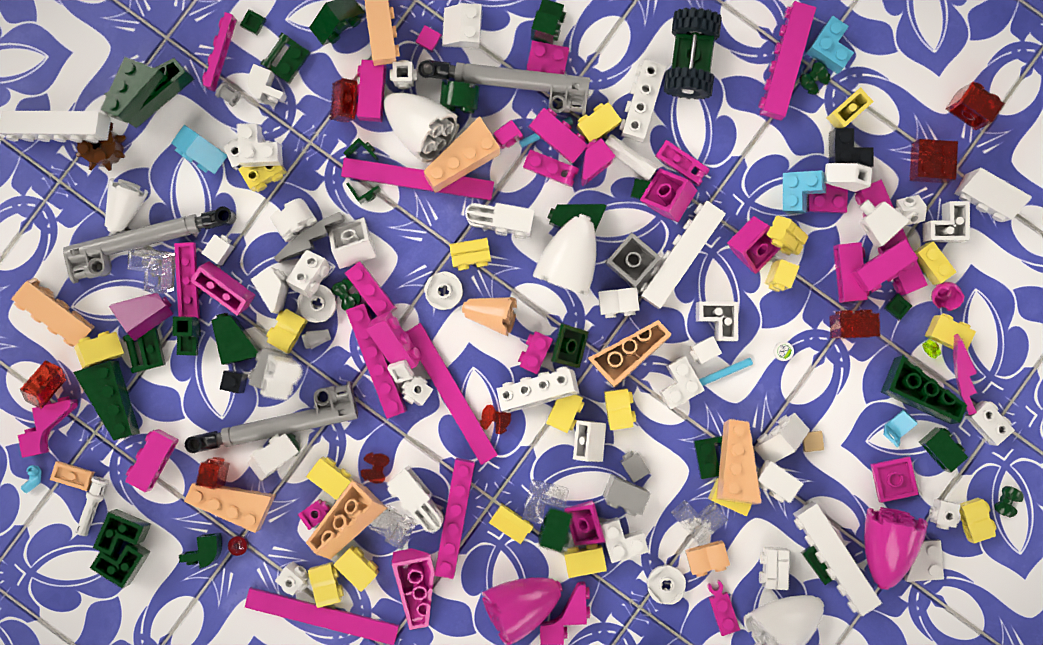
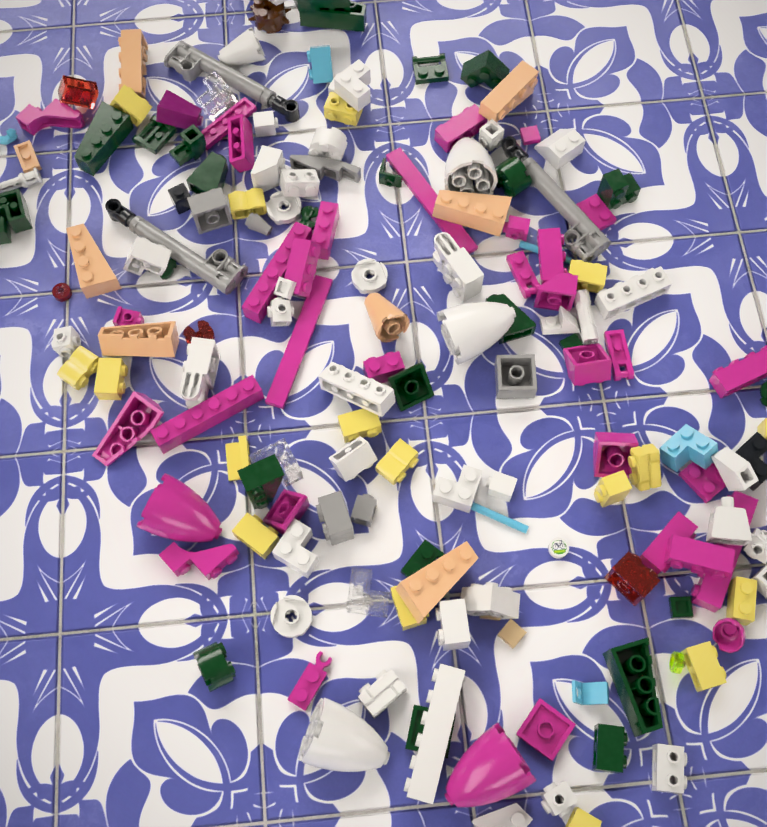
camera: 50 degrees right, 20 degrees down
dark pink brick [125,429,179,493] -> none
dark green brick [179,533,222,569] -> none
clear red brick [195,457,230,490] -> none
dark pink plate [202,12,237,91] -> none
light grey bush [215,82,241,107] -> none
dark green tile [240,9,266,36] -> none
dark pink tile [244,588,399,645] -> none
white brick [248,64,287,104] -> none
white brick [260,354,302,400] -> none
light yellow brick [306,457,353,500] -> none
white slope [328,217,376,269] -> none
clear red brick [329,78,358,123] -> none
dark green bracket [343,138,379,161] -> none
clear brick [370,505,417,550] -> none
light yellow brick [449,238,491,271] -> none
clear red piece [479,404,511,434] -> none
light nougat wedge [588,320,672,388] -> none
white brick [598,287,639,318] -> none
white brick [640,201,726,309] -> none
black plate [664,8,722,100] -> none
light nougat brick [685,540,730,577] -> none
white brick [696,301,738,341] -> none
dark pink slope [953,334,977,415] -> none
none -> white slope [540,306,580,335]

